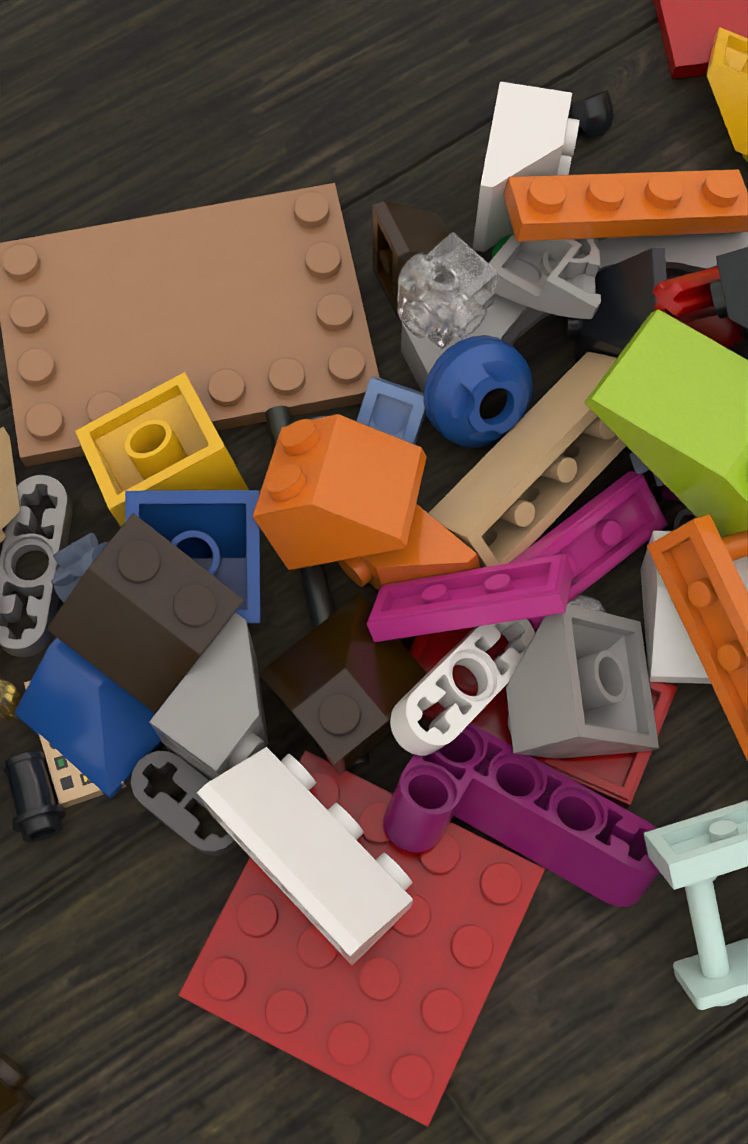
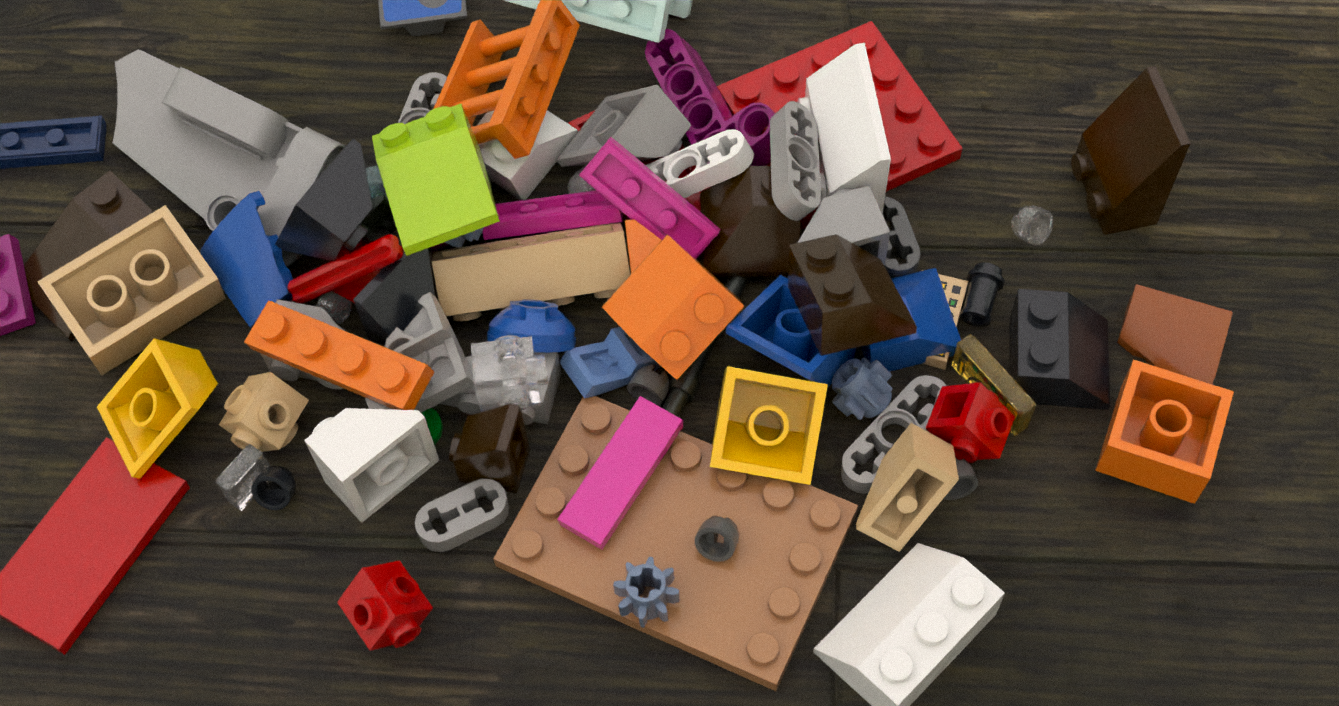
camera: 140 degrees left, 10 degrees down
none -> clear tile [216,444,271,511]
none -> tan brick [219,372,309,454]
none -> red brick [337,560,433,651]
none -> light grey beam [415,478,509,552]
none -> dark pink tile [557,396,684,550]
none -> sand blue gear [613,557,680,628]
none -> dark grey hinge [694,515,740,562]
none -> light grey beam [770,101,821,221]
none -> clear hinge [1011,206,1053,246]

